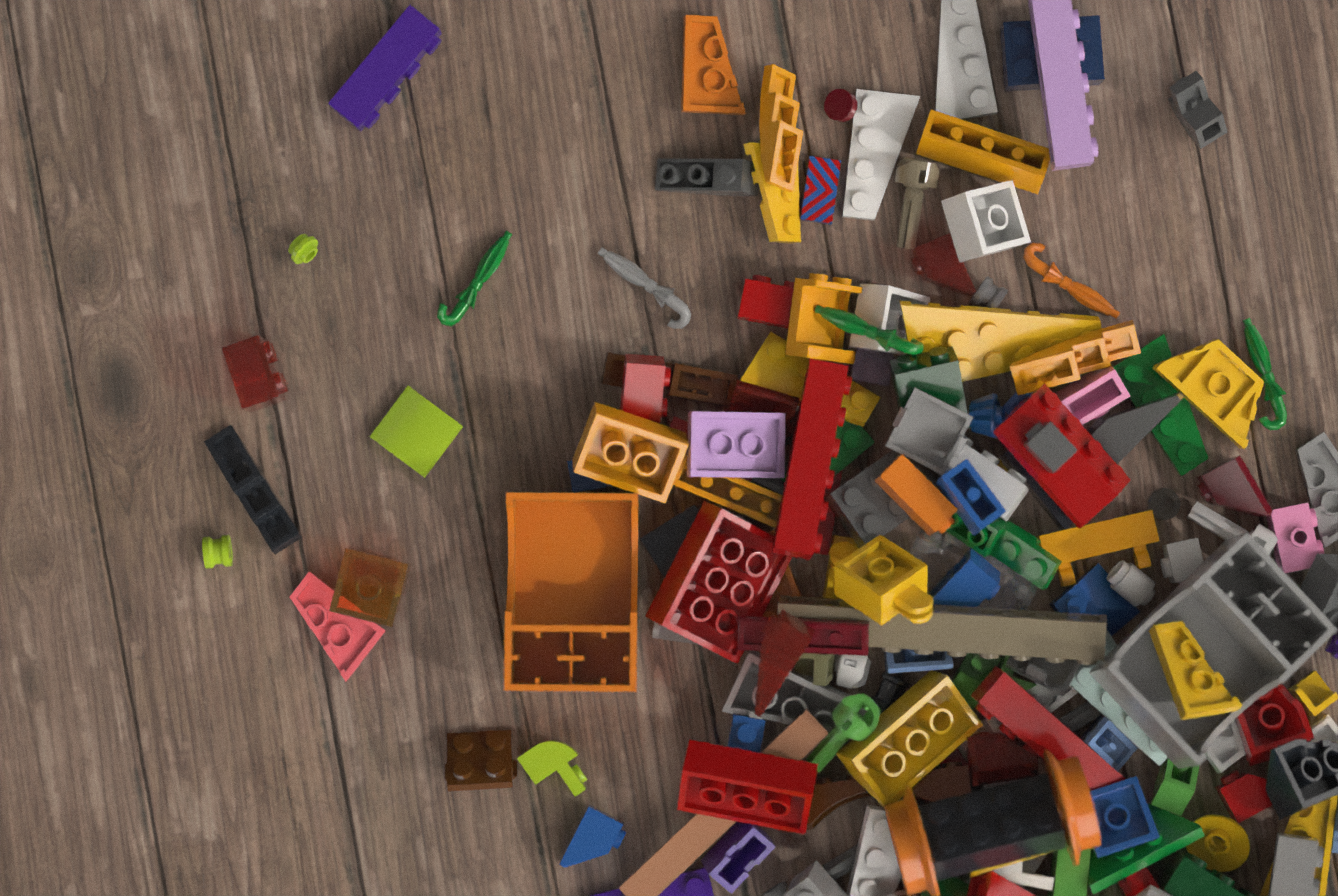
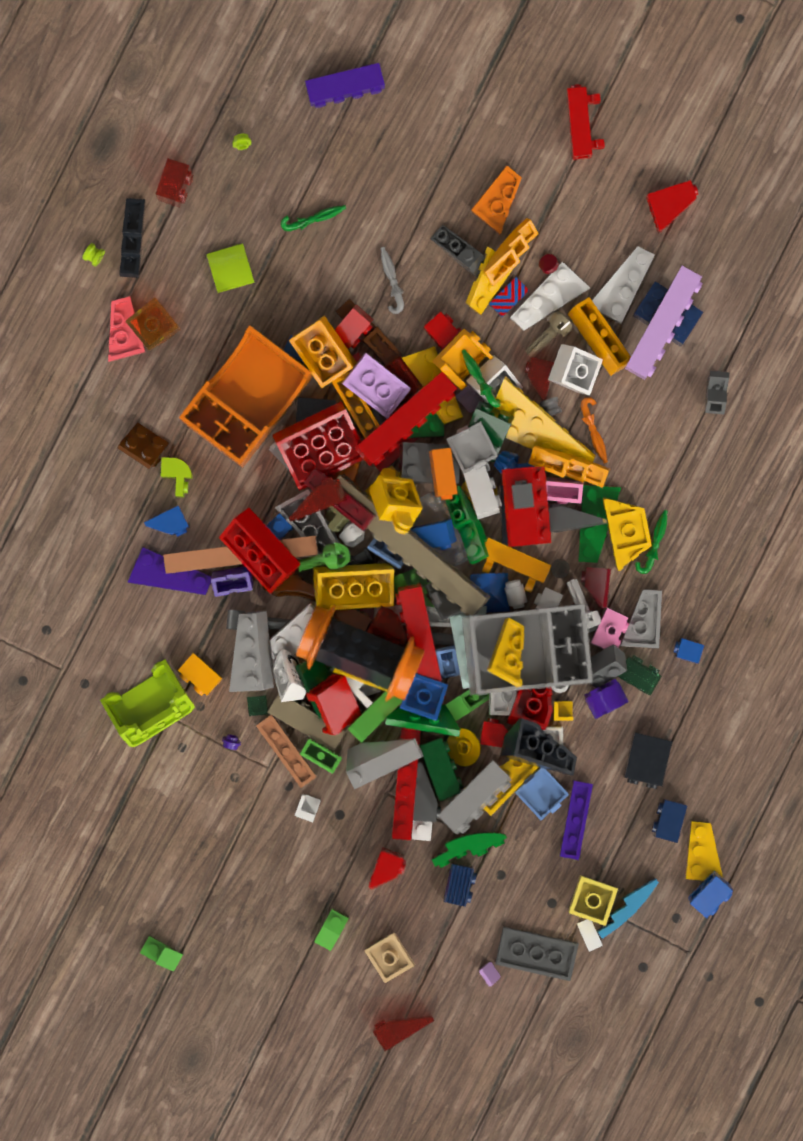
camera: 35 degrees right, 0 degrees up
blue brick [935,458,1006,536] -> none

